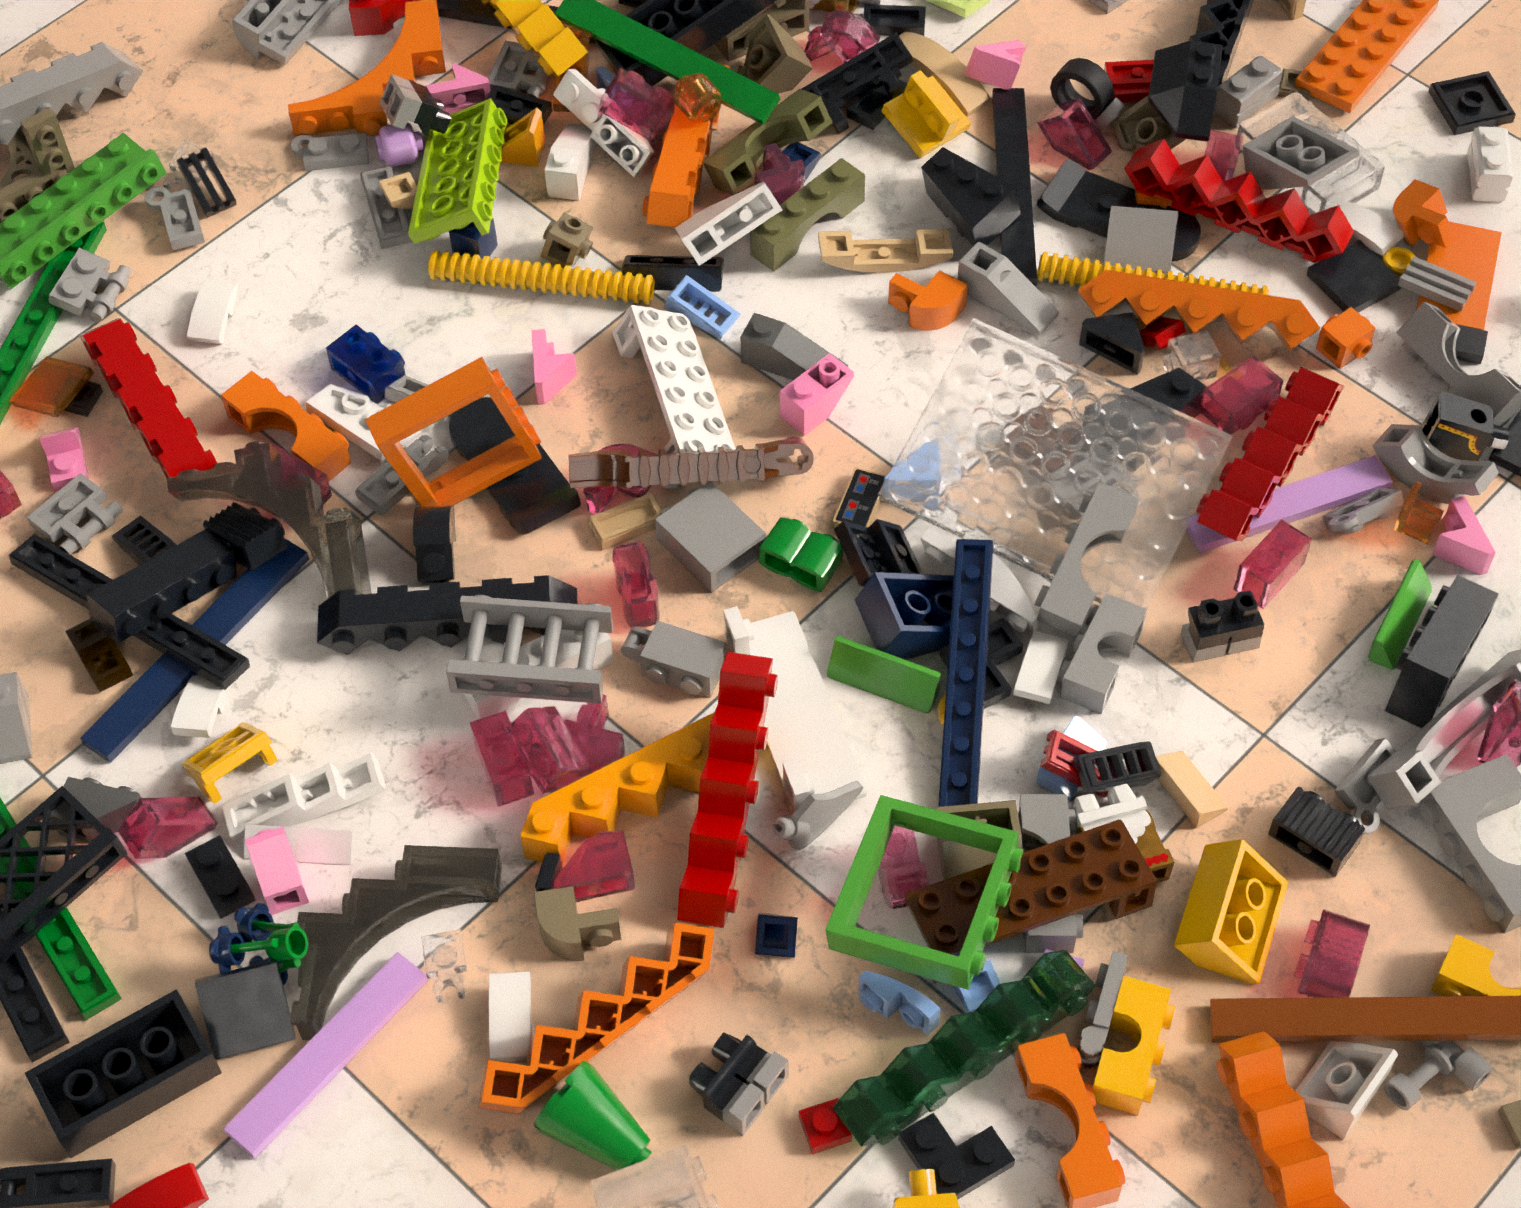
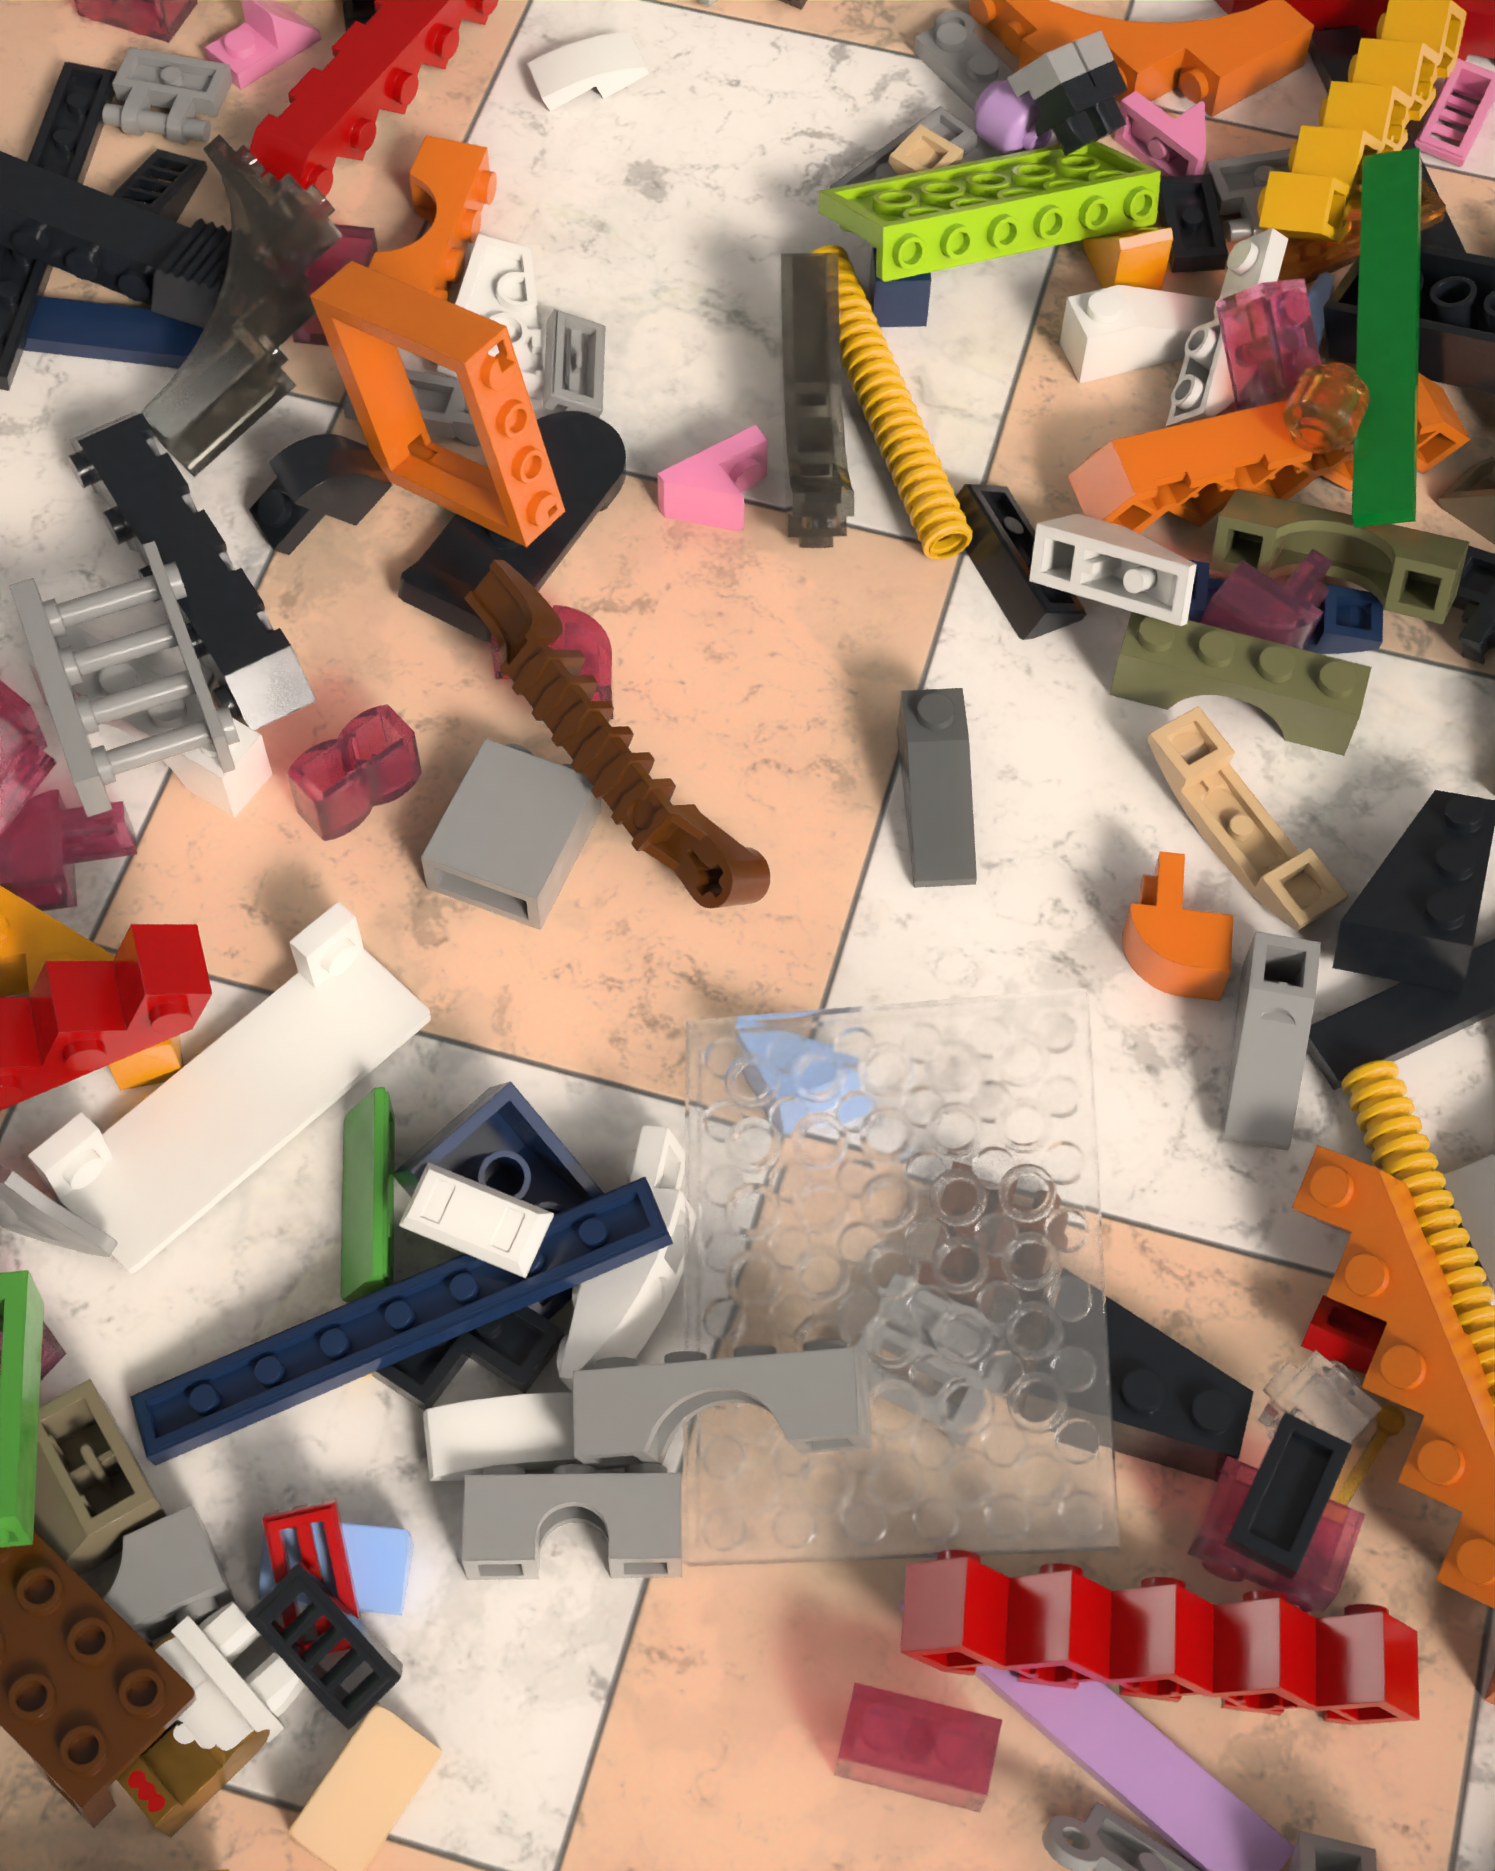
camera: 60 degrees right, 5 degrees up
clear blue brick [326,324,406,404] -> none
dark tan brick [540,212,593,268] -> none
tan tile [588,492,663,550] -> none
white bracket [612,305,736,489] -> none
light grey brick [621,620,727,698] -> none
light blue slope [664,275,741,339] -> none
green brick [759,517,843,592] -> none
bright pink slope [780,353,854,436] -> none
tile [833,467,887,529] -> none
black slope [834,519,923,587] -> none
black slope [1079,312,1145,375] -> none
black hips [1181,590,1265,663] -> none
none -> white tile [399,1162,554,1279]
none -> clear smoke arch [779,253,854,548]
none -> black tile [1224,1412,1352,1580]

